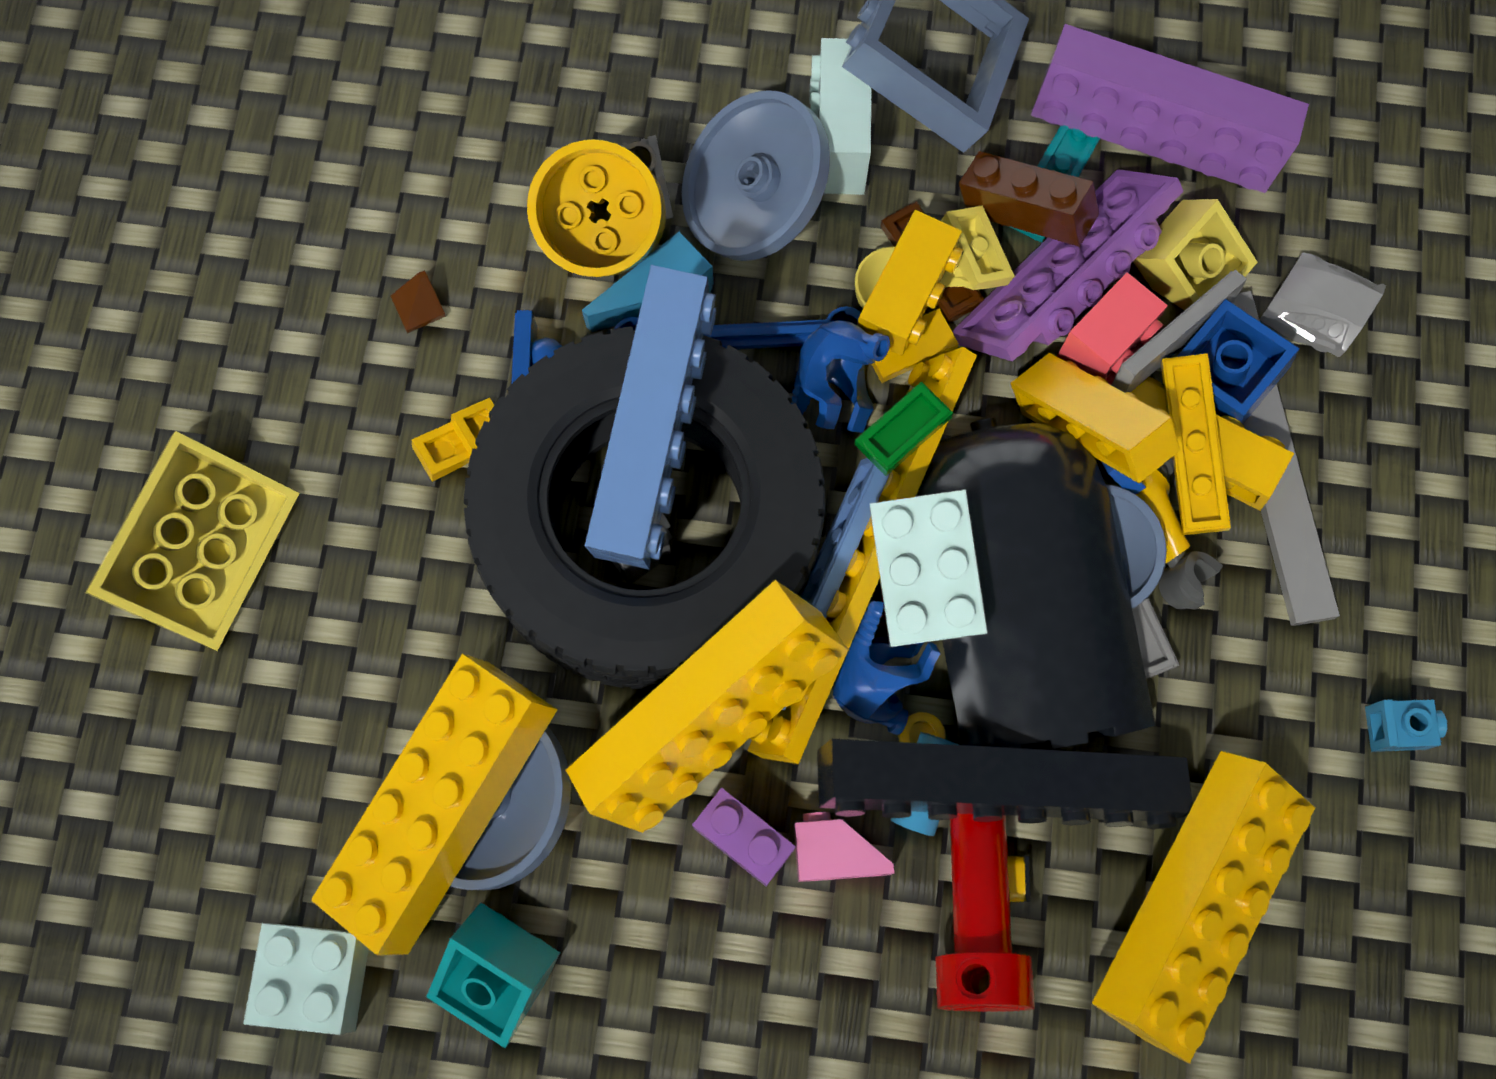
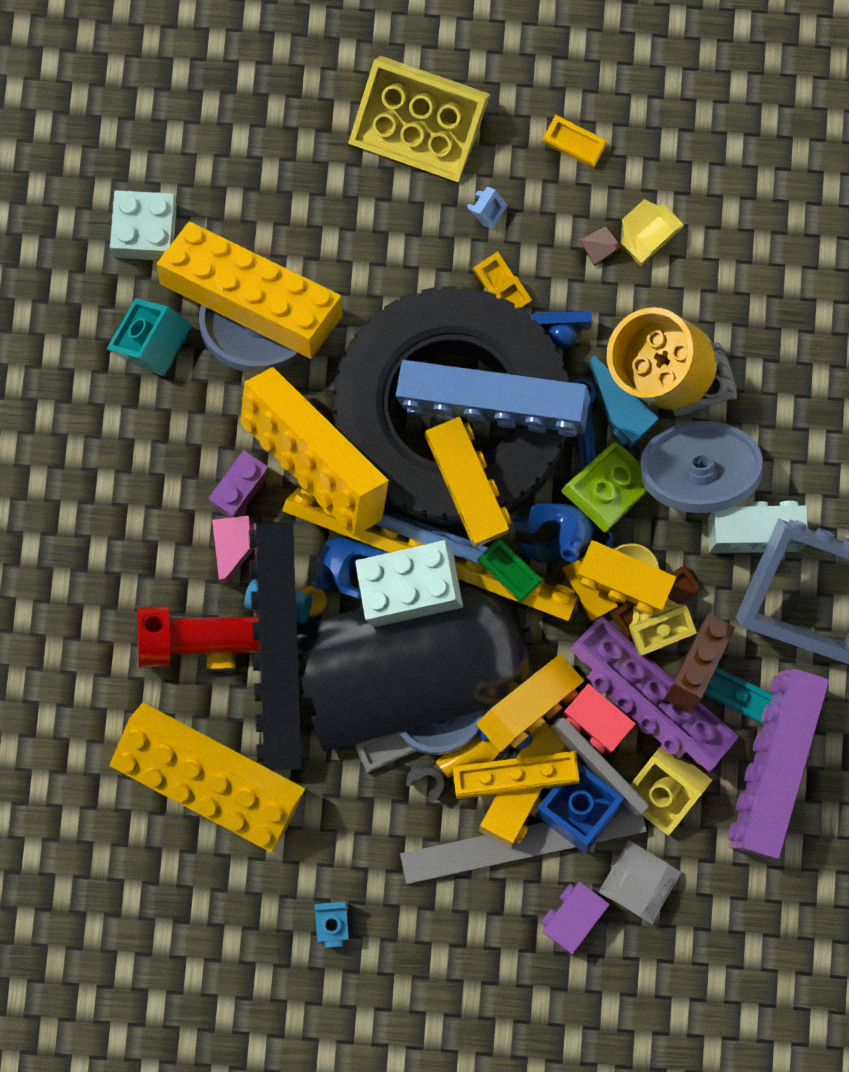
camera: 85 degrees right, 5 degrees up
none -> yellow brick [425,416,512,548]
none -> light blue tile [467,187,508,229]
none -> medium lavender brick [541,881,609,955]
none -> yellow tile [542,115,608,169]
none -> lime tile [561,440,648,533]
none -> light yellow slope [620,199,684,266]

